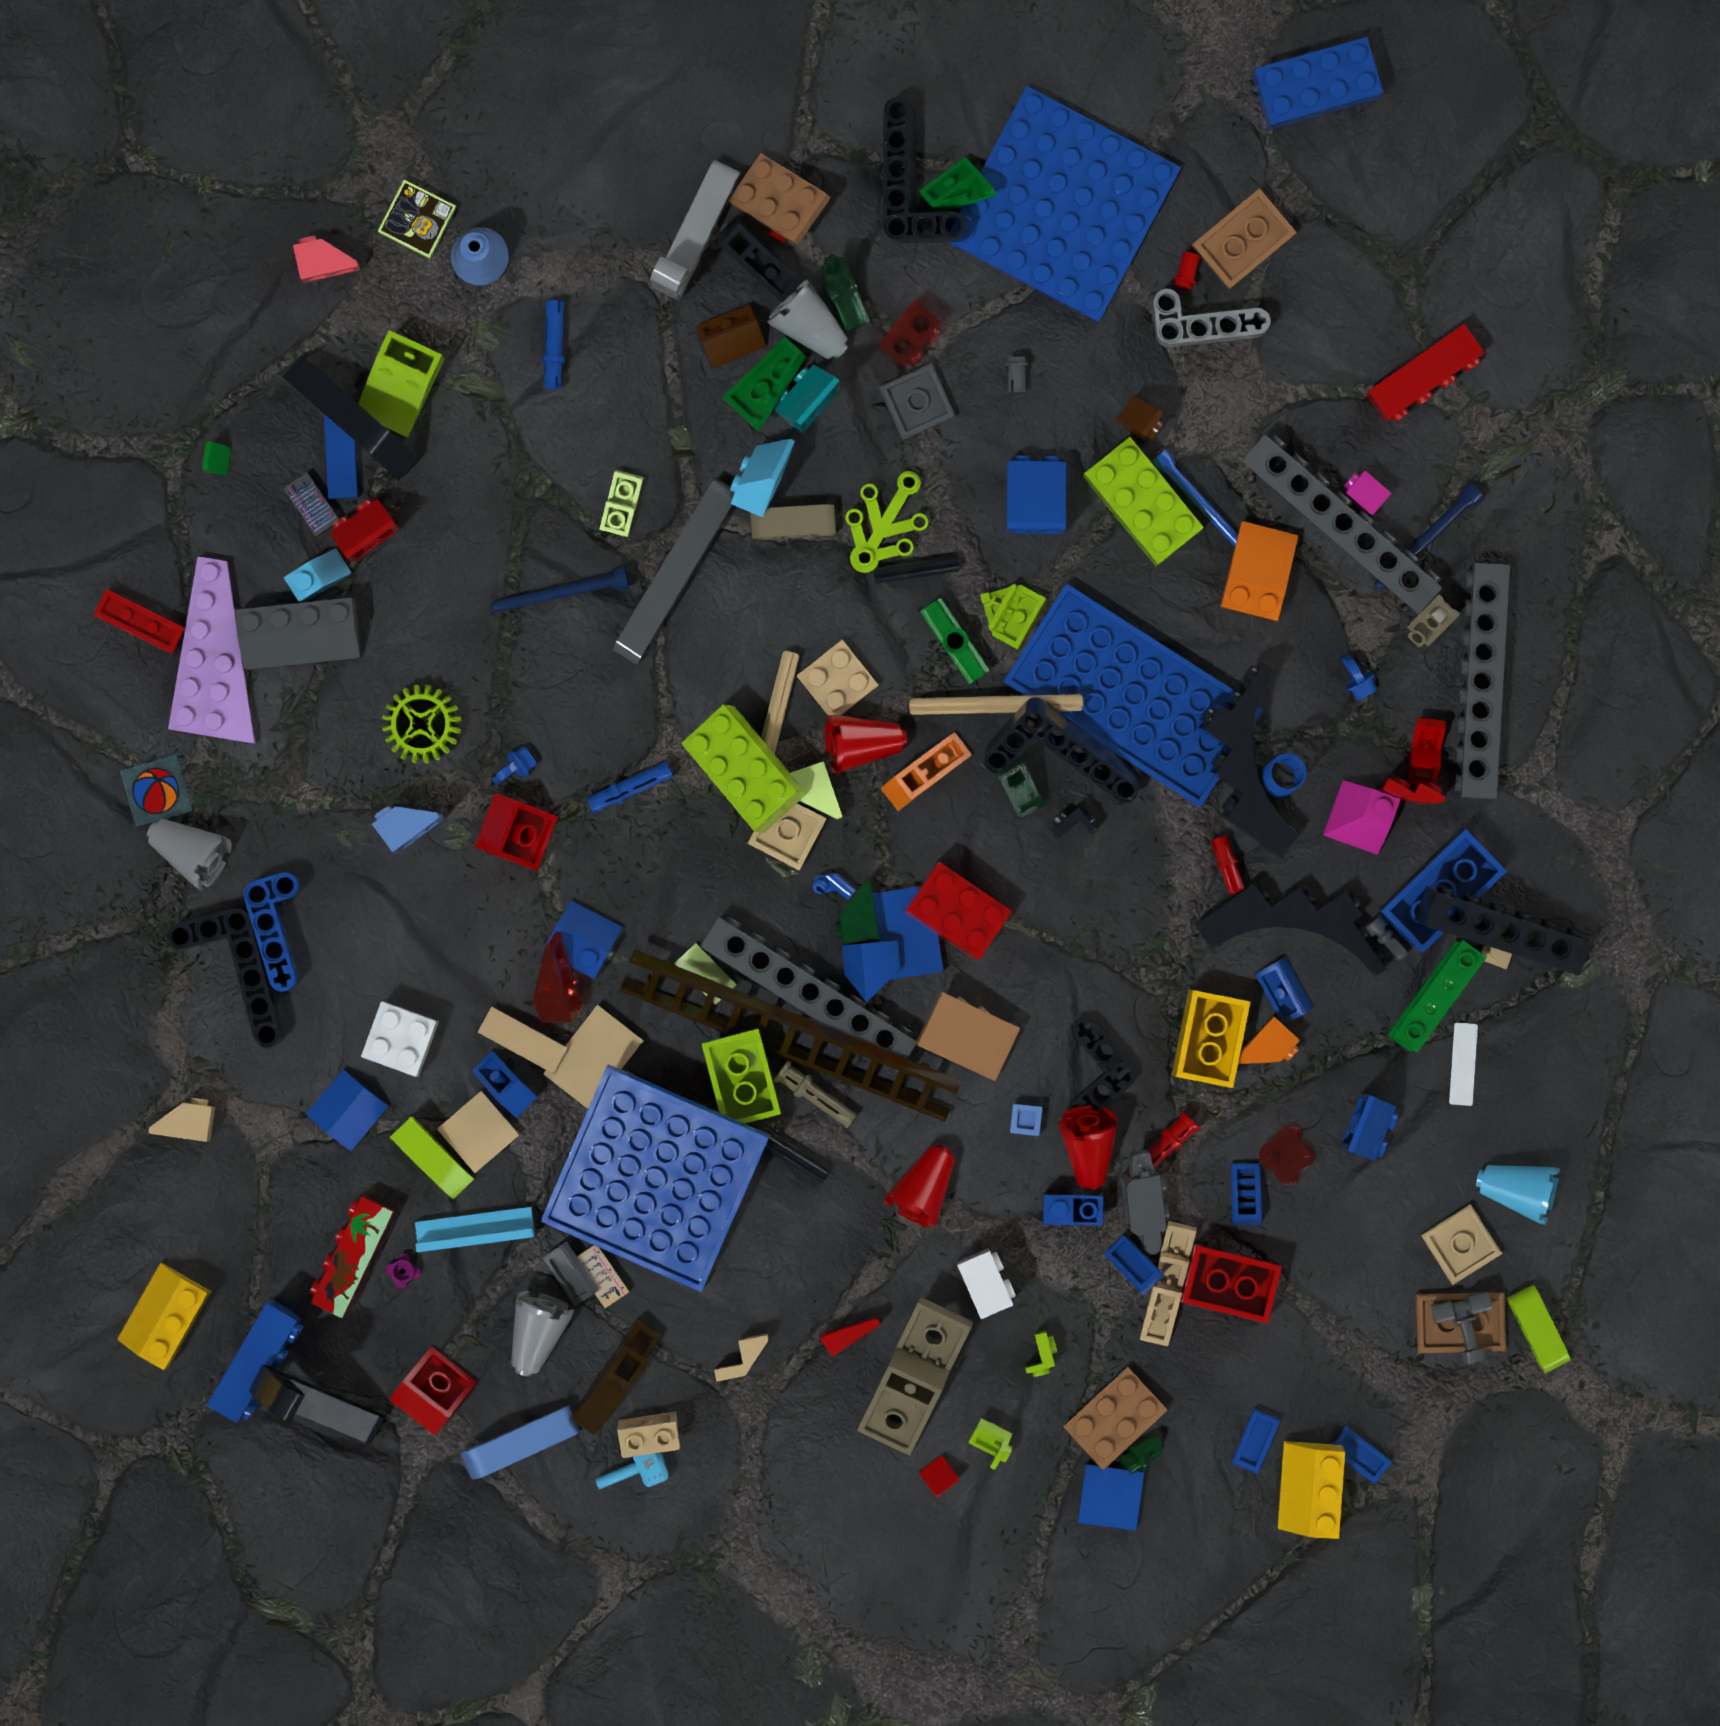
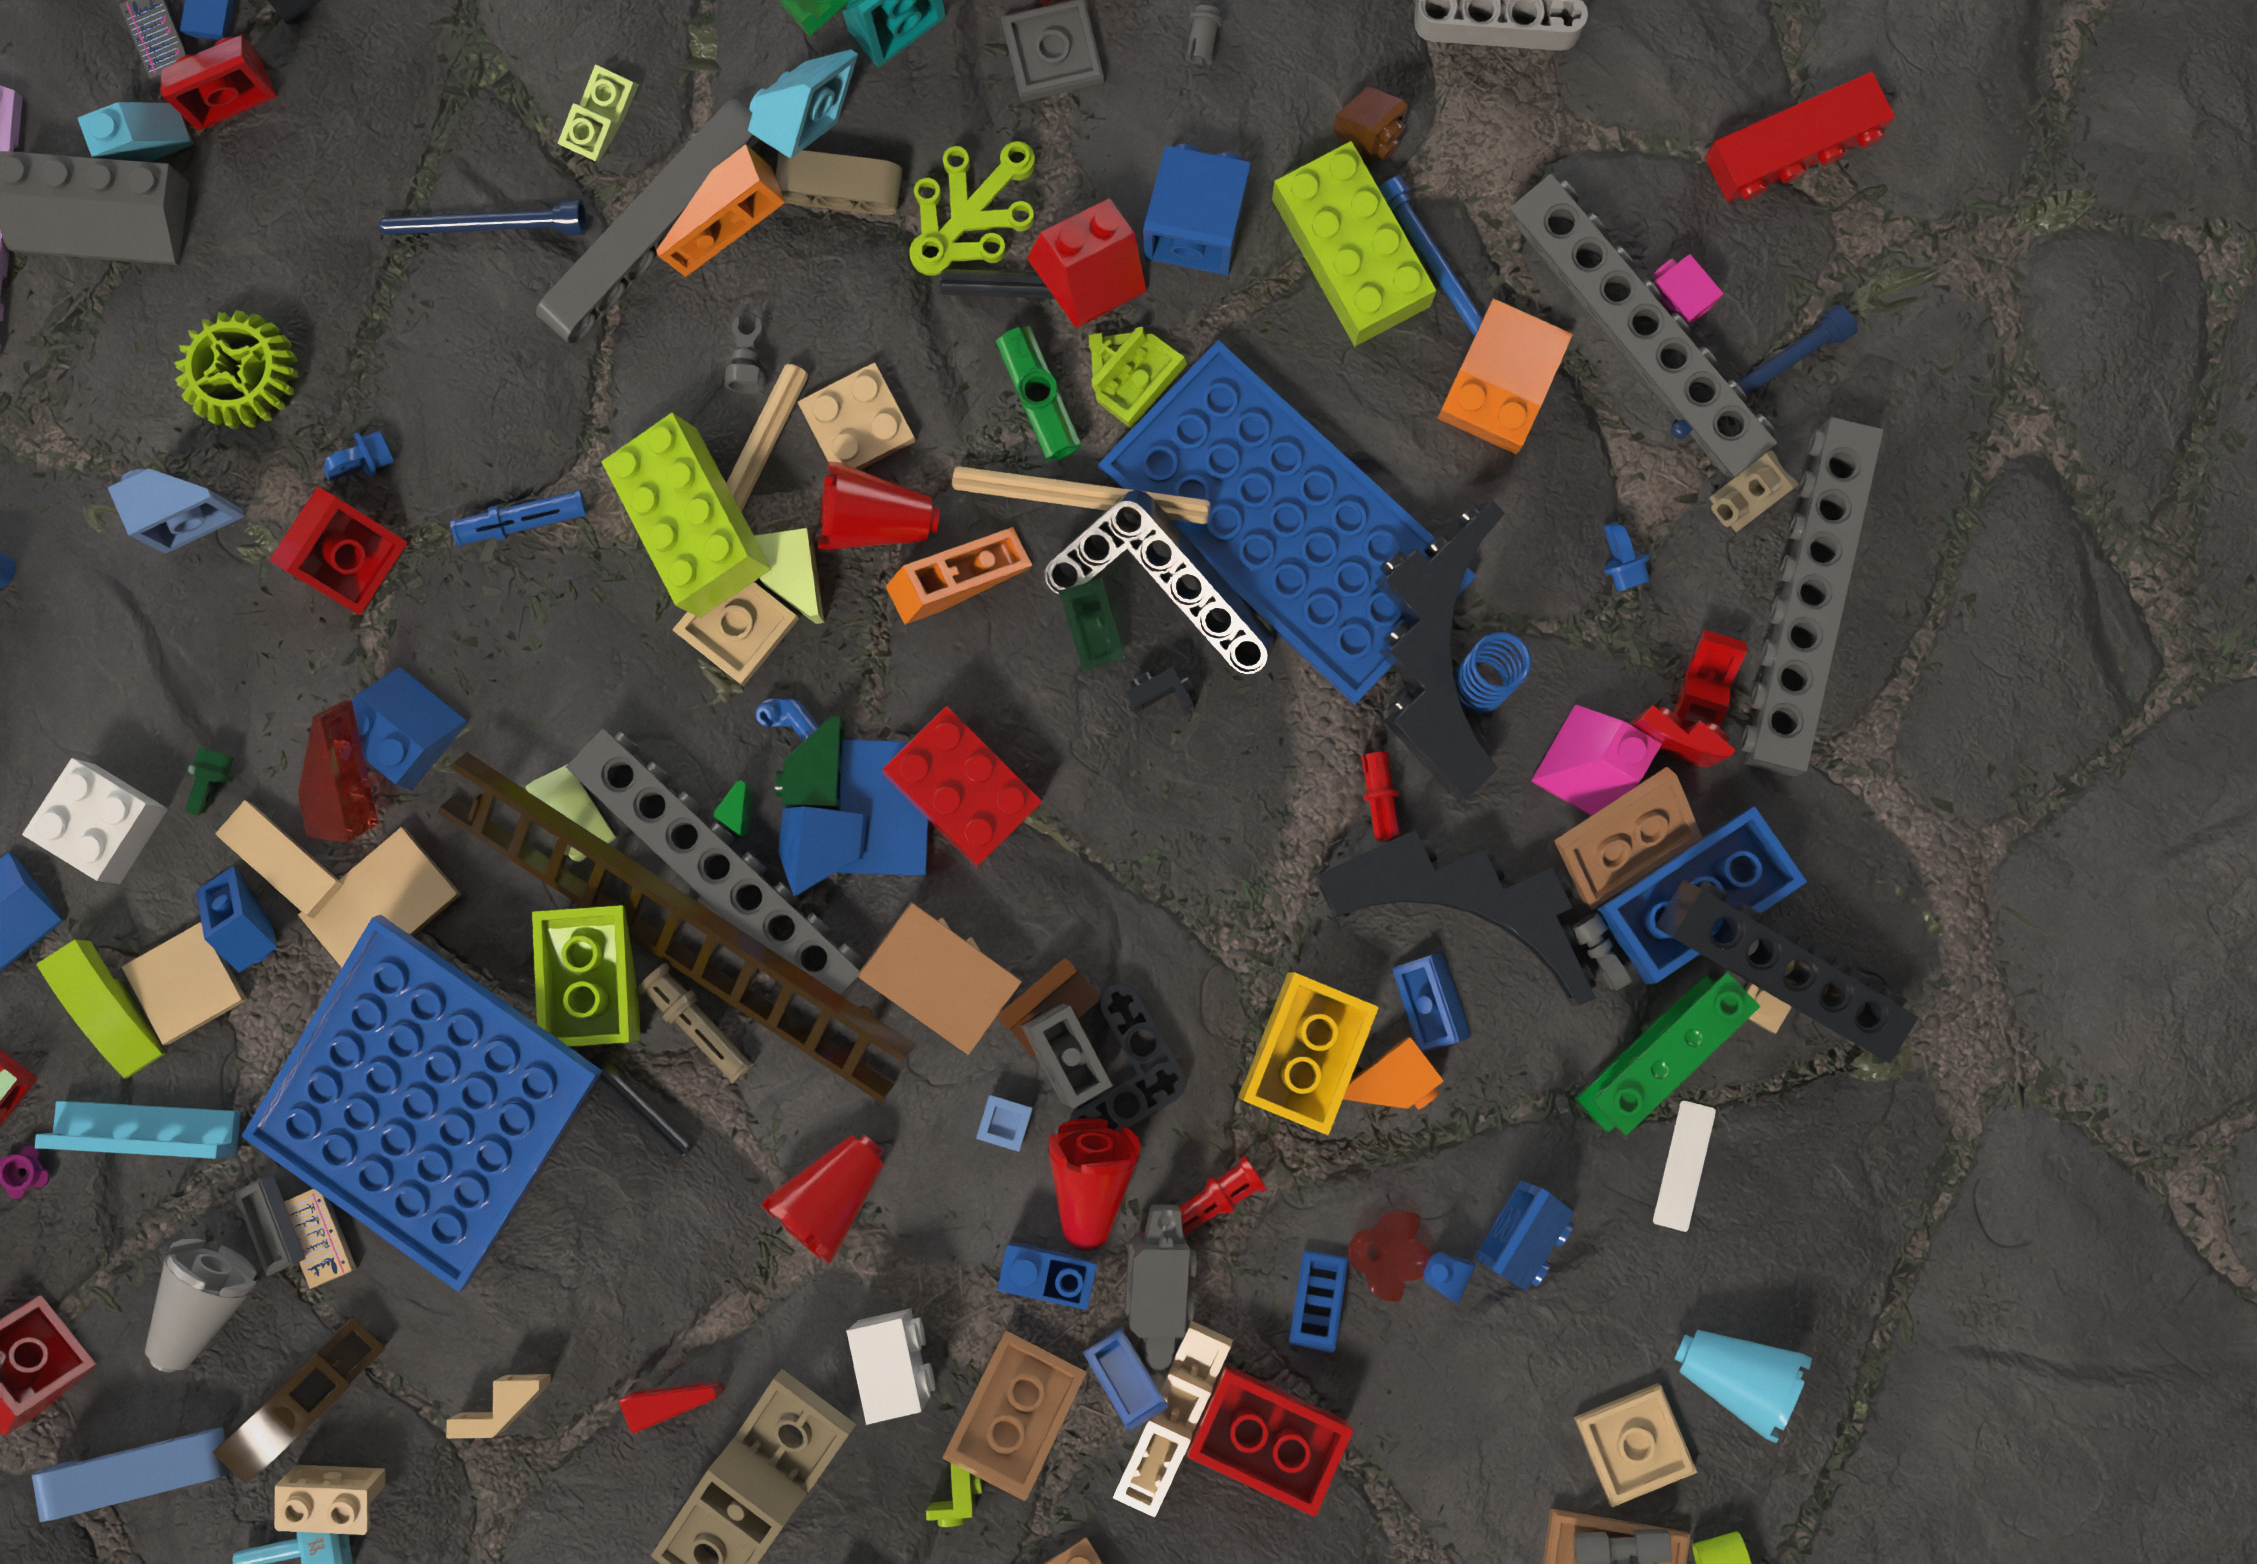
camera: 15 degrees right, 5 degrees down
none -> dark green piece [184,747,234,815]
none -> orange slope [656,144,786,277]
none -> green slope [713,780,753,839]
none -> dark grey piece [724,315,766,394]
none -> medium nougat plate [942,1330,1087,1501]
none -> reddish brown panel [997,957,1100,1056]
none -> dark grey brick [1020,1003,1113,1109]
none -> red slope [1027,198,1146,329]
none -> blue piece [1424,1252,1476,1304]
none -> medium nougat plate [1554,767,1703,911]

